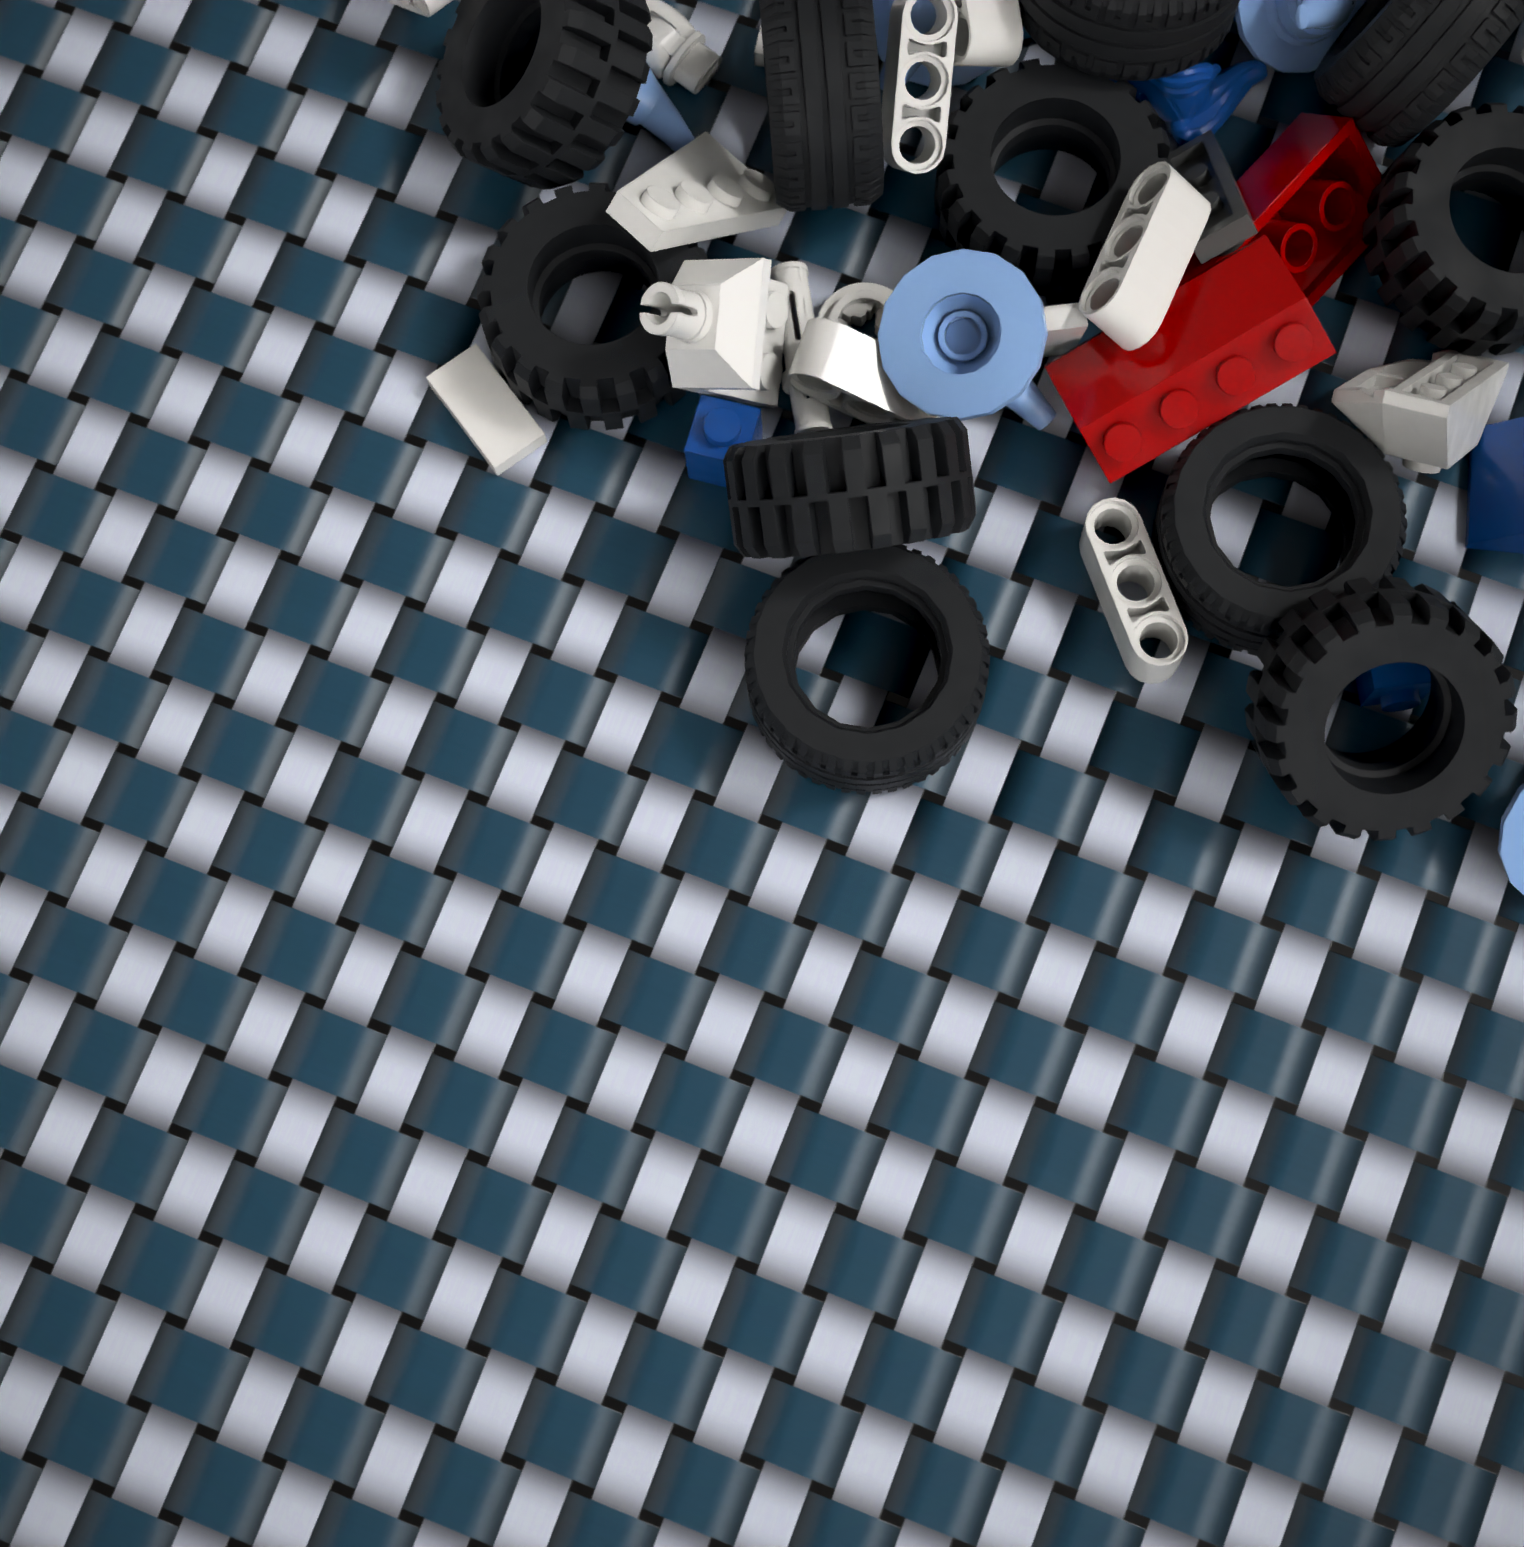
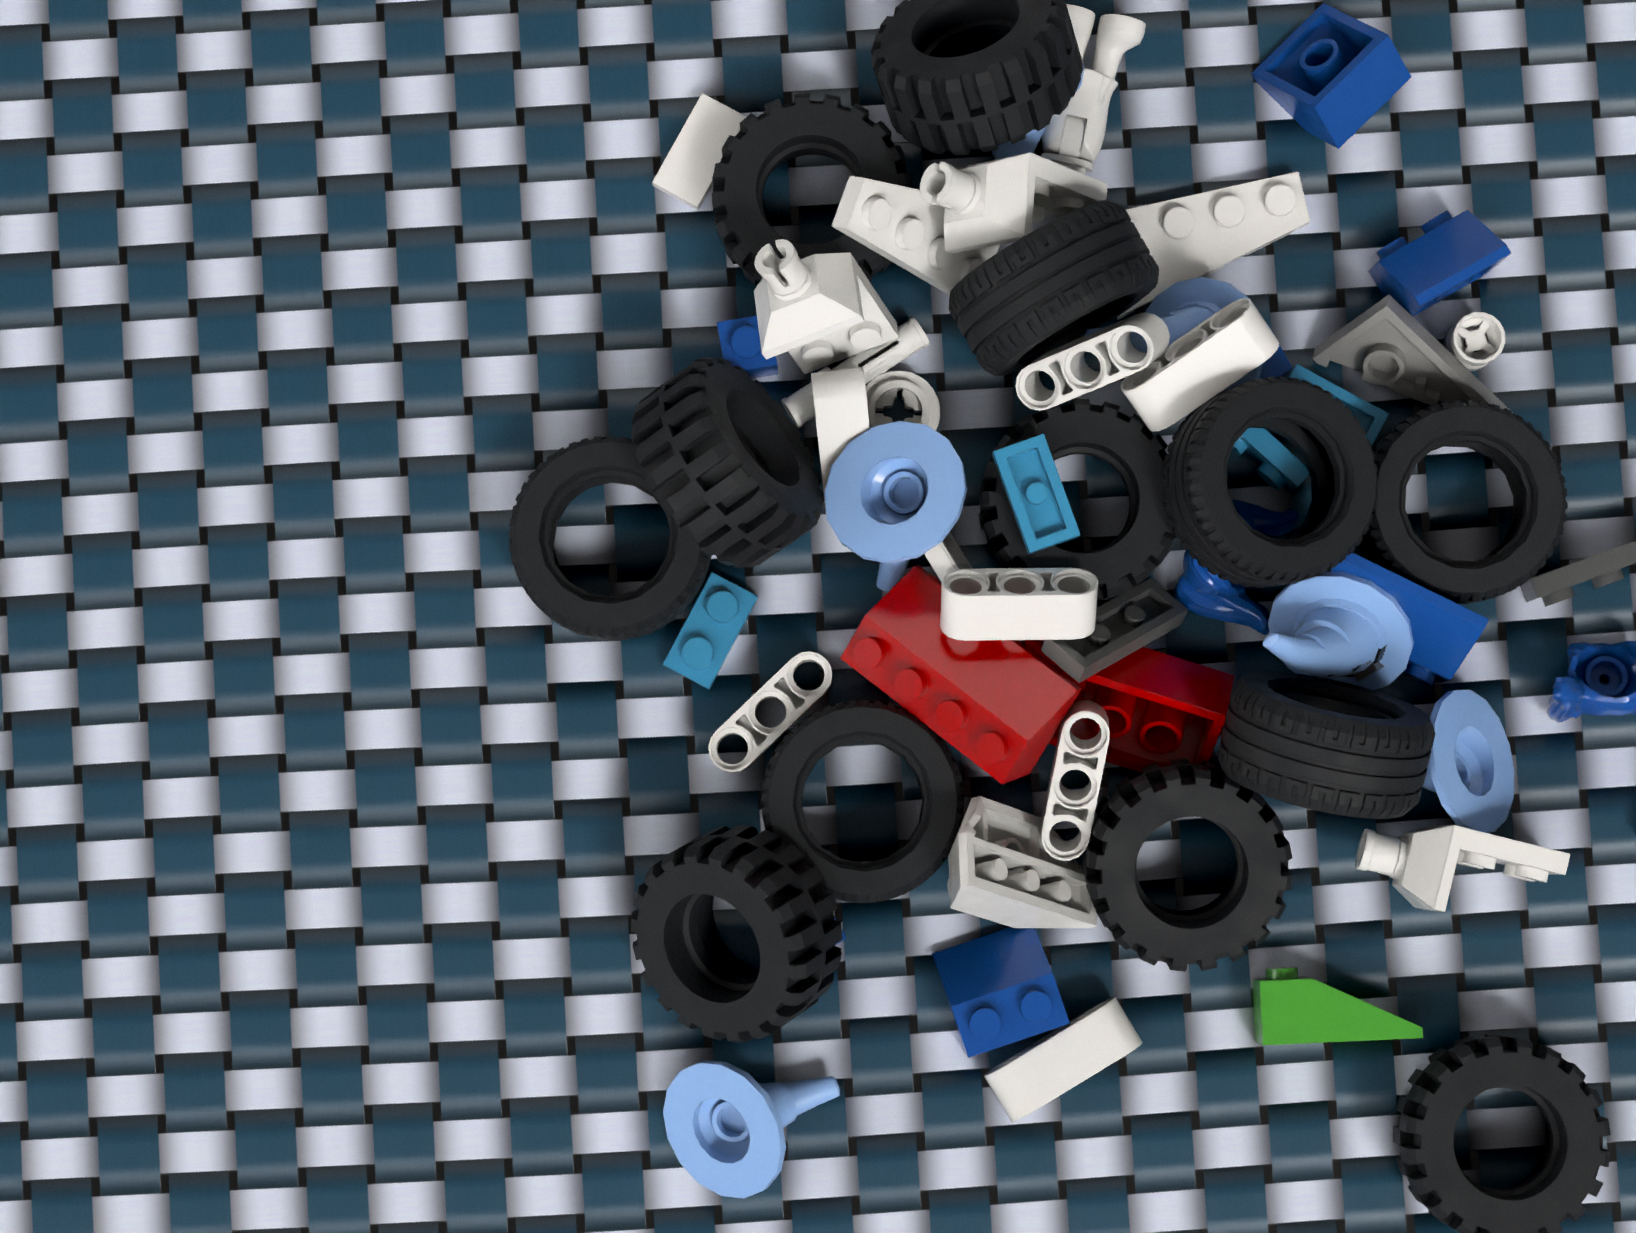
camera: 60 degrees right, 10 degrees up
none -> dark azure plate [663,572,758,690]
none -> white plate [920,152,1107,254]
none -> dark azure plate [992,434,1081,555]
none -> white beam [1041,700,1110,861]

